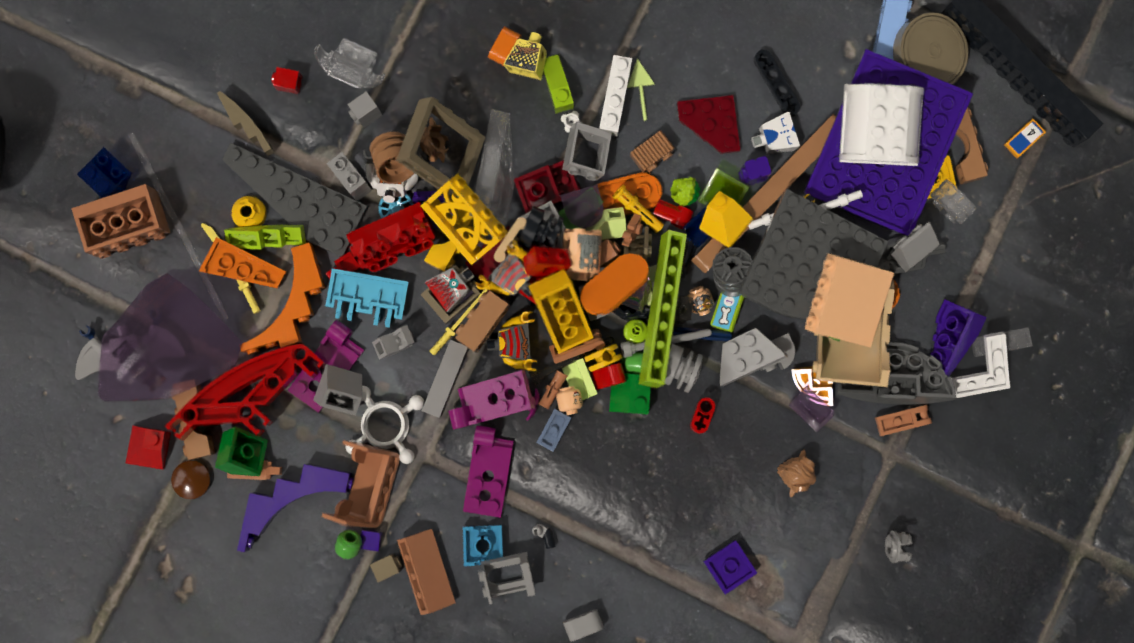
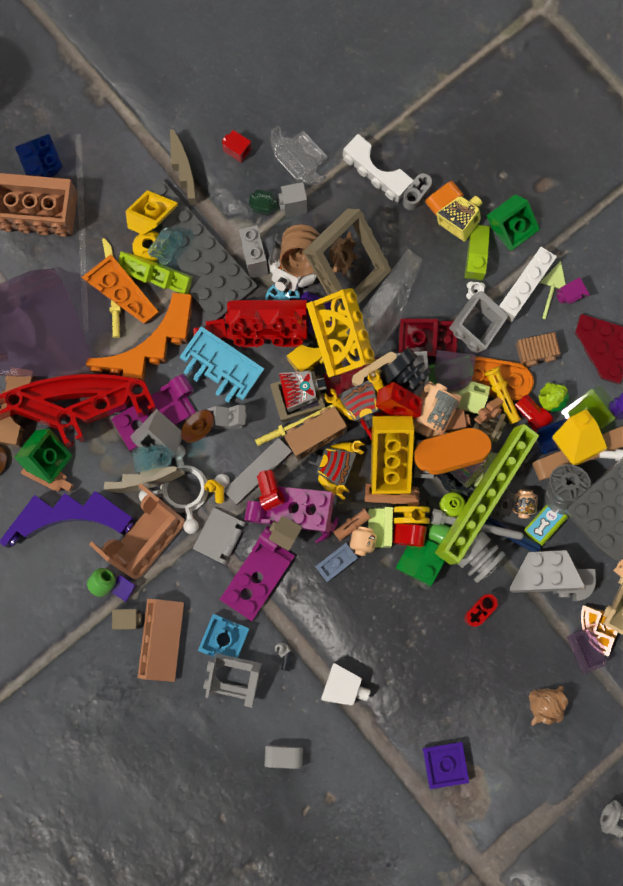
camera: 25 degrees right, 5 degrees down
none -> dark tan slope [104,467,185,493]
none -> yellow slope [126,190,178,234]
none -> clear light blue piece [132,445,172,472]
none -> clear light blue piece [148,227,183,265]
none -> reddish brown dish [181,410,214,443]
none -> light grey piece [193,508,246,565]
none -> yellow arm [204,479,224,504]
none -> clear green head [249,189,277,215]
none -> red piece [257,470,285,511]
none -> dark tan brick [269,516,302,551]
none -> white torso [321,663,370,705]
none -> white arch [343,134,414,203]
none -> light grey beam [403,174,432,210]
none -> green slope [486,194,540,251]
none -> magenta window [556,277,590,305]

